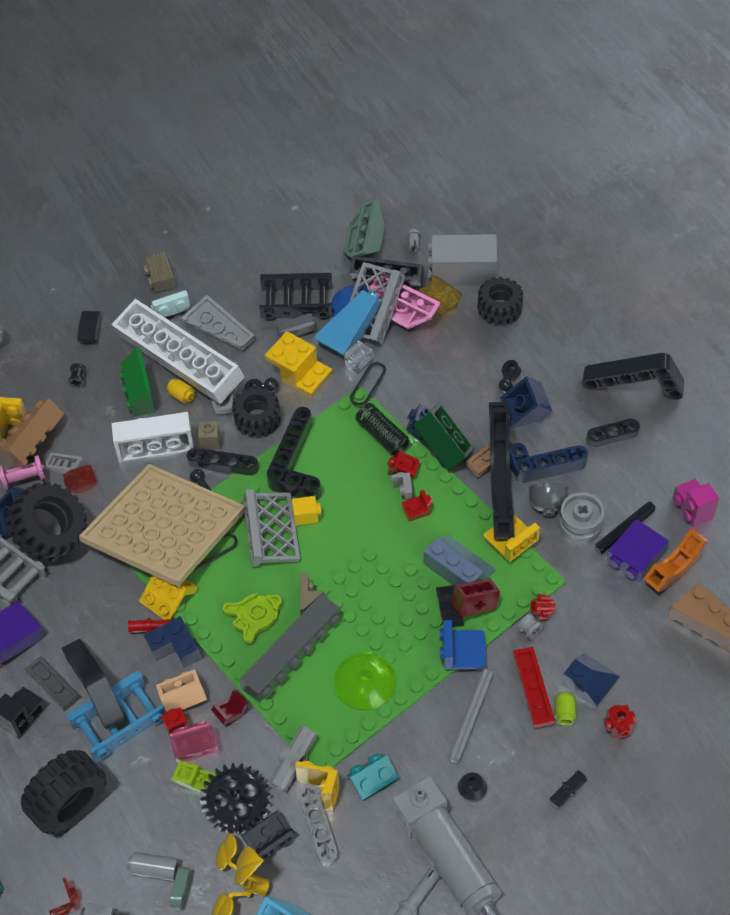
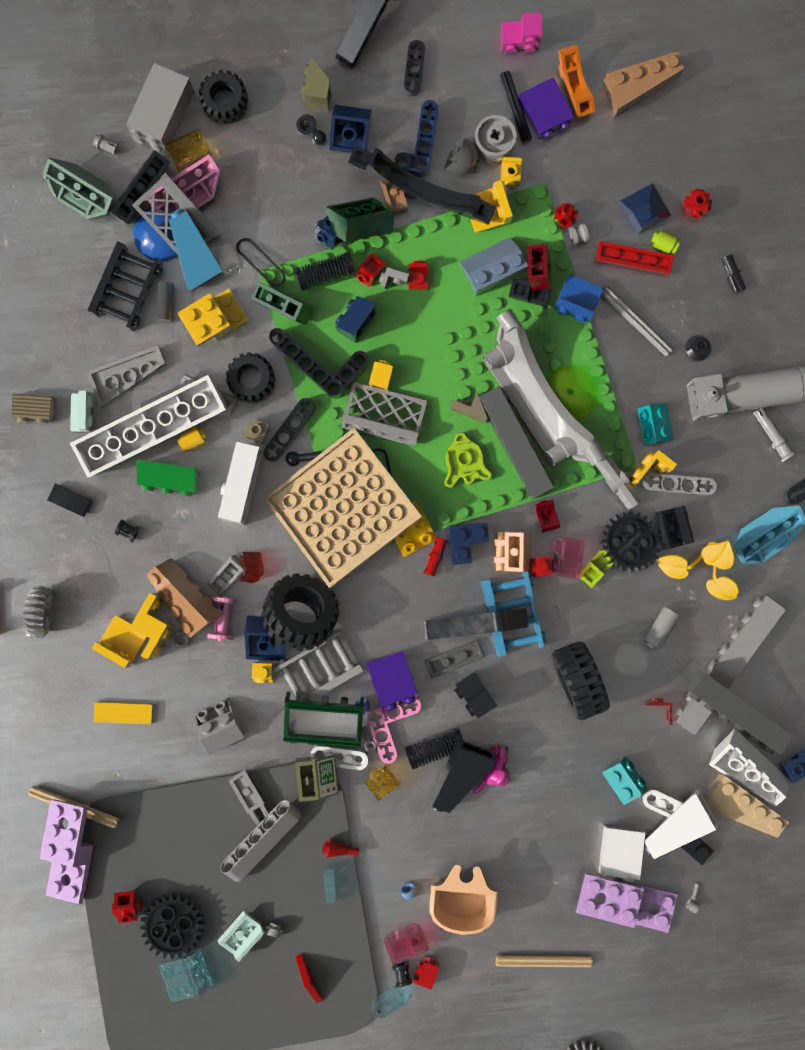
camera: 70 degrees left, 30 degrees up
sand green beam [170,866,191,910] -> none
black plate [244,378,279,392] -> none
none -> dark green slope [251,282,314,324]
none -> olive slope [301,58,332,112]
none -> dark blue slope [335,296,377,343]
none -> light grey panel [482,309,607,466]
none -> yellow brick [501,157,522,188]

